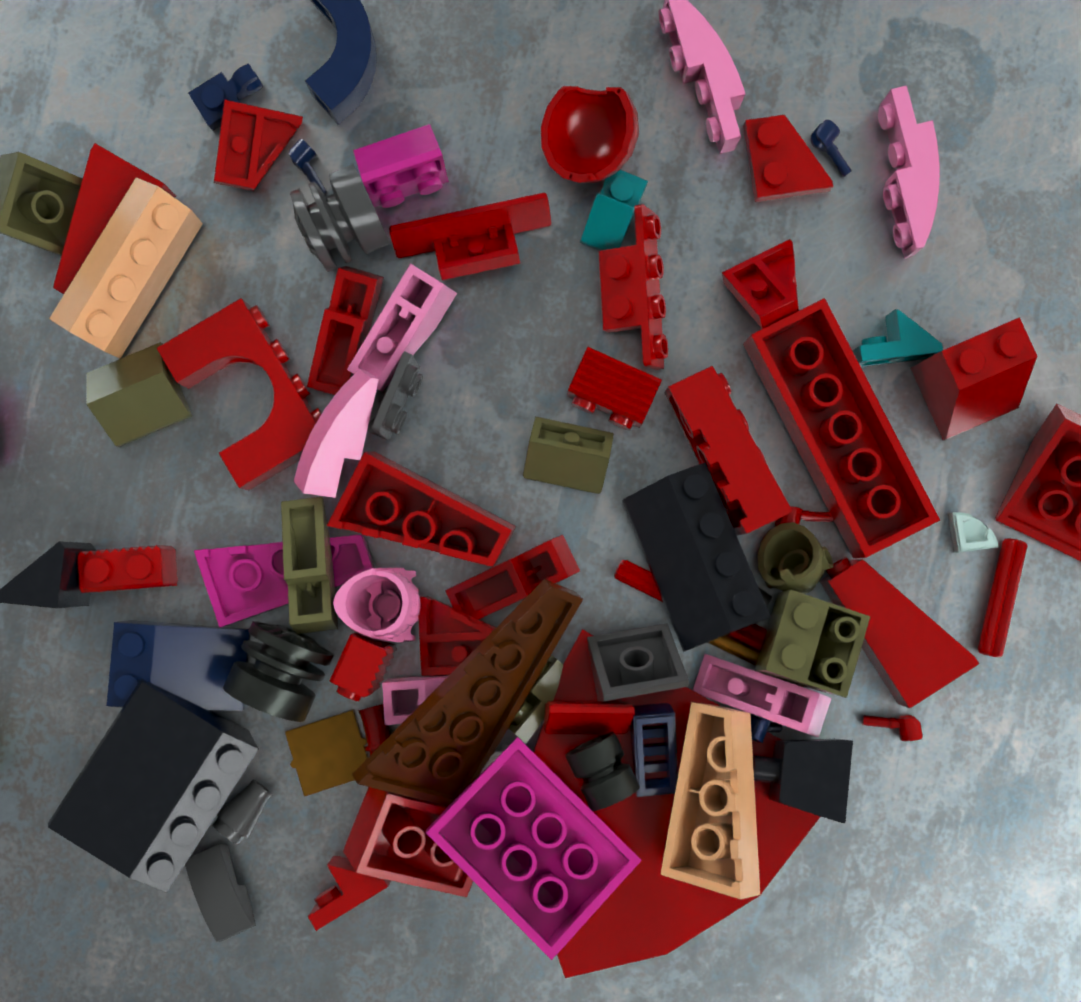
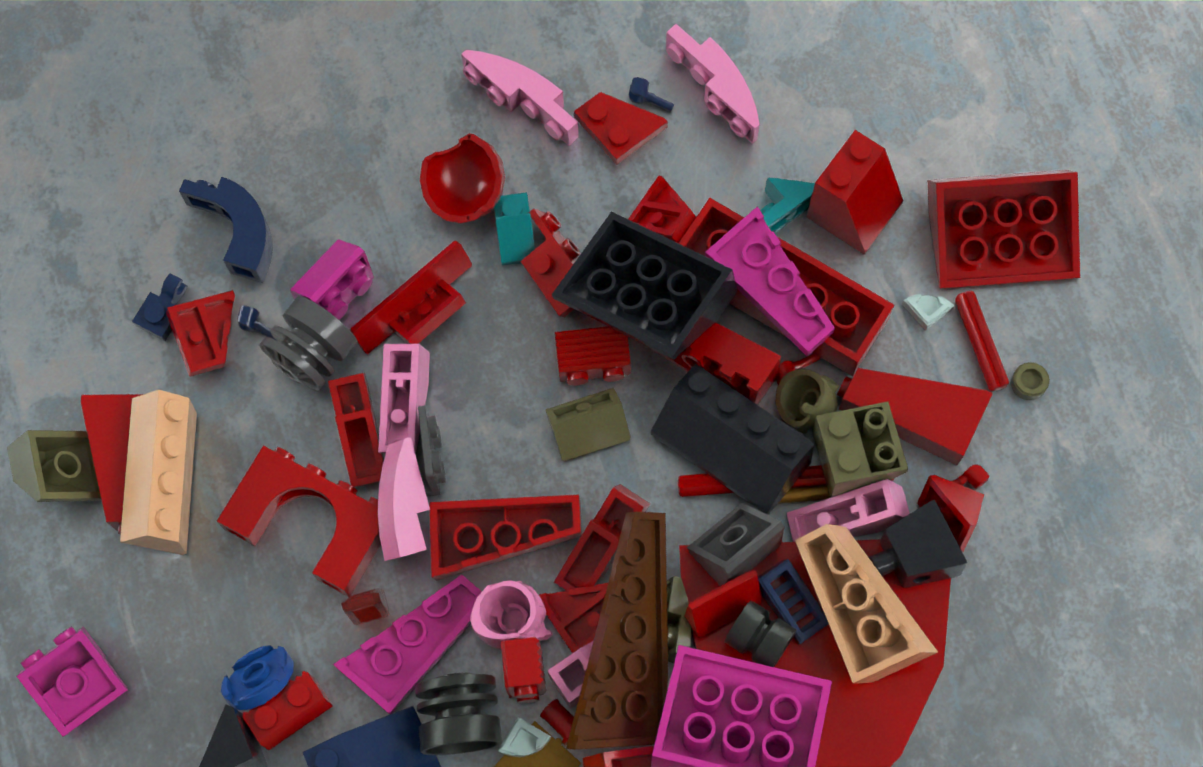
camera: 30 degrees left, 15 degrees down
olive slope [86,342,192,447] -> none
olive slope [281,497,338,634] -> none
dark blue hand [751,714,783,743] -> none
none -> blue tile [221,645,294,711]
none -> clear red slope [341,588,390,625]
none -> light aqua tile [498,717,551,757]
none -> black slope [552,211,738,360]
none -> dark pink wing [705,206,835,356]
none -> red slope [917,475,984,552]
none -> olive tile [1011,362,1050,400]

